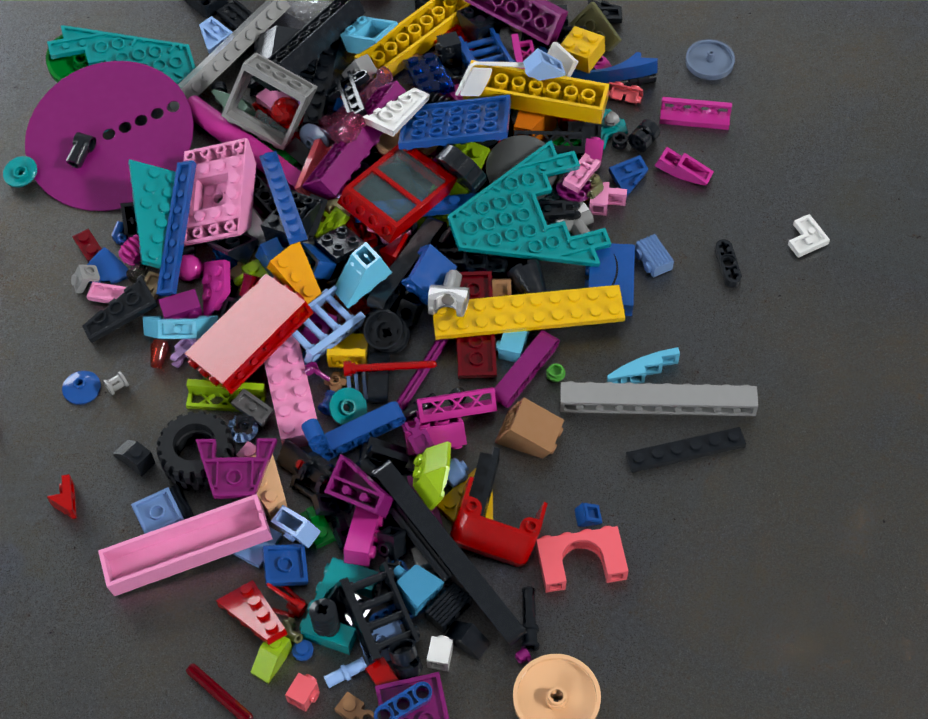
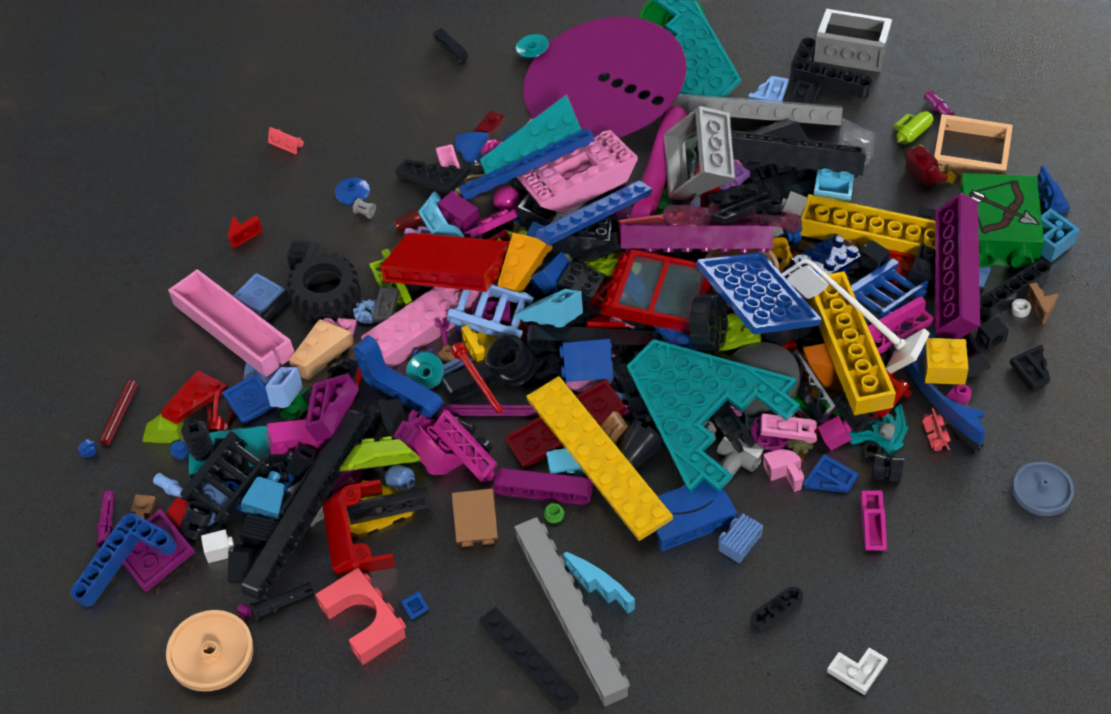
camera: 65 degrees right, 5 degrees down
black piece [66,132,96,168] -> none
light grey bracket [71,265,100,293] -> none
magenta wing [196,438,277,499] -> none
black plate [233,414,255,434] -> none
coral brick [285,673,320,712] -> none
white wing [362,87,430,137] -> none
light grey connector [428,270,469,317] -> none
light blue slope [523,48,566,81] -> none
olive wing [569,2,622,51] -> none
olive arm [587,174,604,199] -> none
dark pink fence [659,97,732,130] -> none

